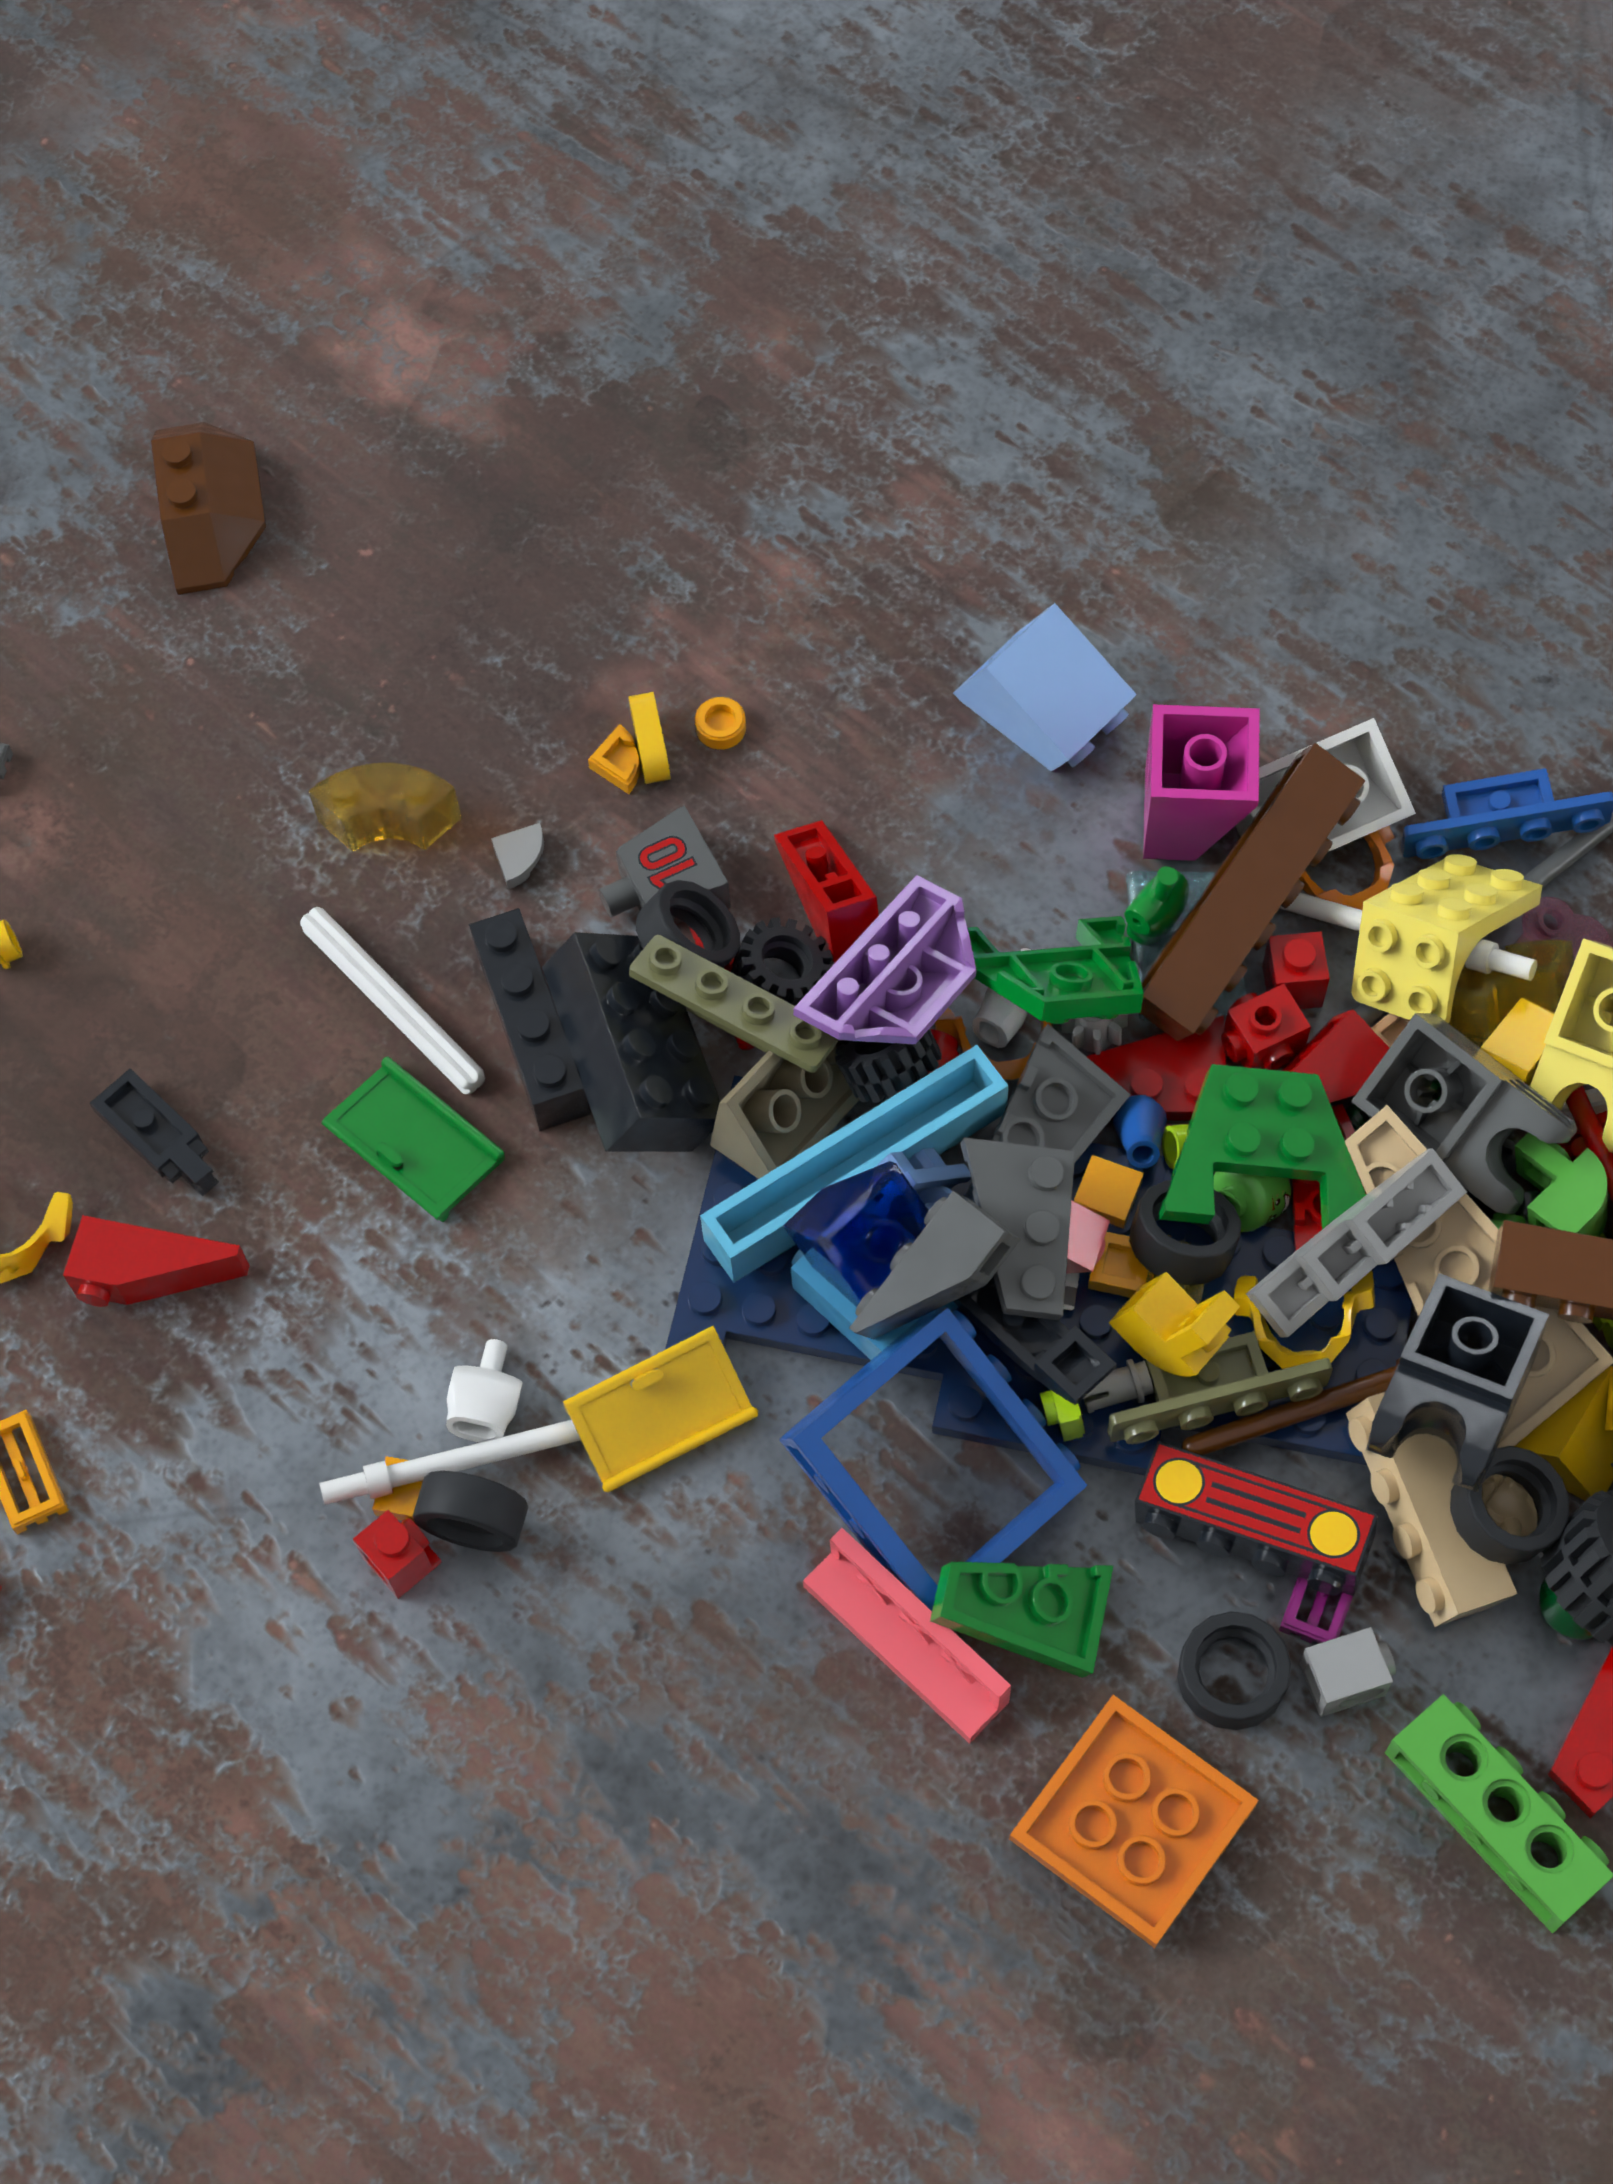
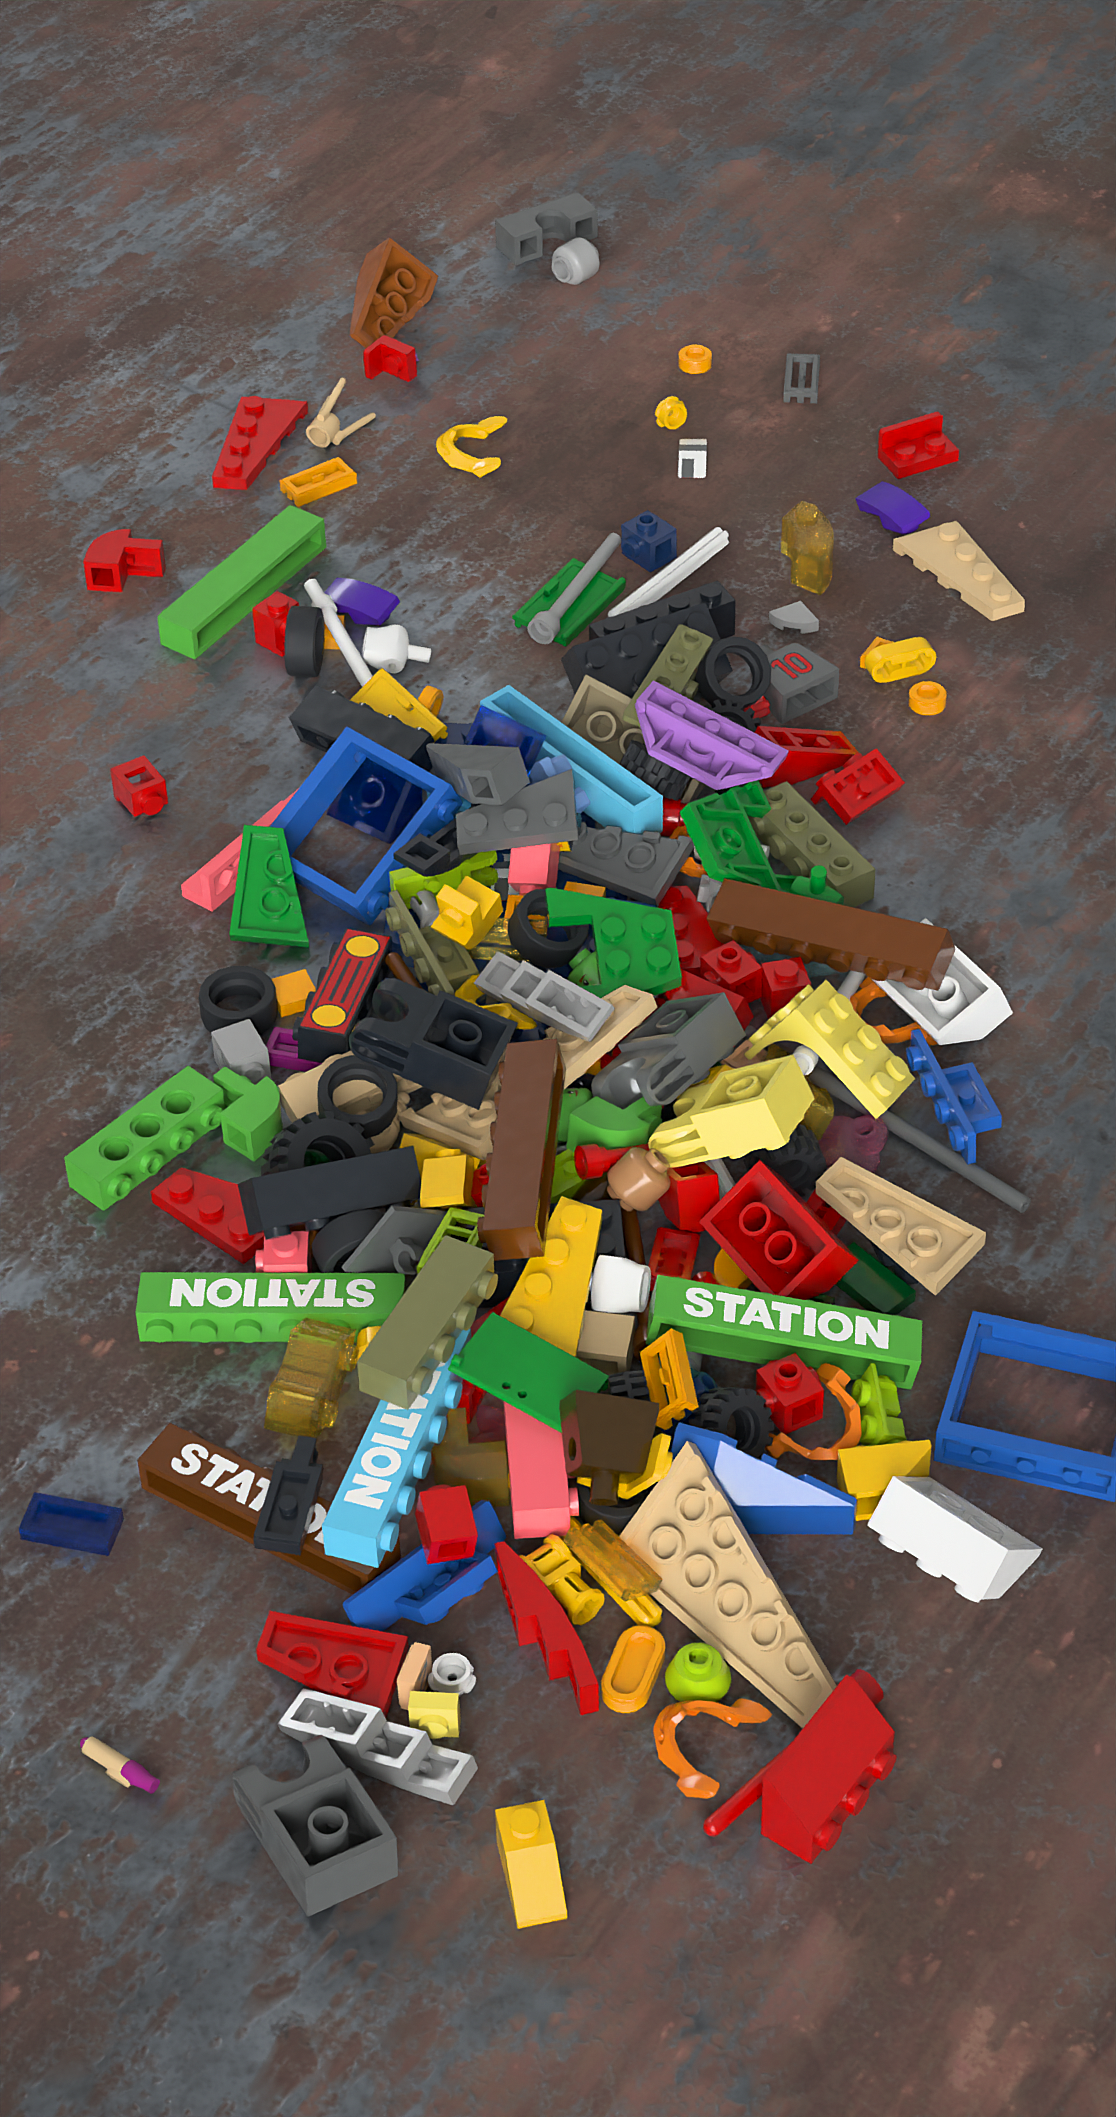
camera: 80 degrees right, 20 degrees down
red slope [63,1215,250,1307] -> none
black hinge [89,1069,219,1196] -> none
reddish brown wedge [151,422,266,595] -> none
light blue slope [953,603,1137,771] -> none
orange plate [1009,1695,1259,1948] -> none
dark pink slope [1143,704,1260,861] -> none
none -> red brick [83,529,166,592]
none -> red brick [110,755,168,817]
none -> bright green brick [157,505,326,659]
none -> bright green brick [213,1066,283,1161]
none -> light orange tile [272,969,316,1017]
none -> black brick [289,686,434,791]
none -> dark purple slope [324,577,400,626]
none -> clear blue slope [326,757,423,844]
none -> light orange tile [418,685,444,717]
none -> light grey piece [527,533,621,644]
none -> dark blue brick [621,510,677,572]
none -> white sticker [678,439,707,478]
none -> olive brick [748,781,876,907]
none -> red bracket [810,748,905,825]
none -> dark purple slope [855,481,931,534]
none -> red bracket [878,412,959,479]
none -> tan wing [893,521,1025,621]

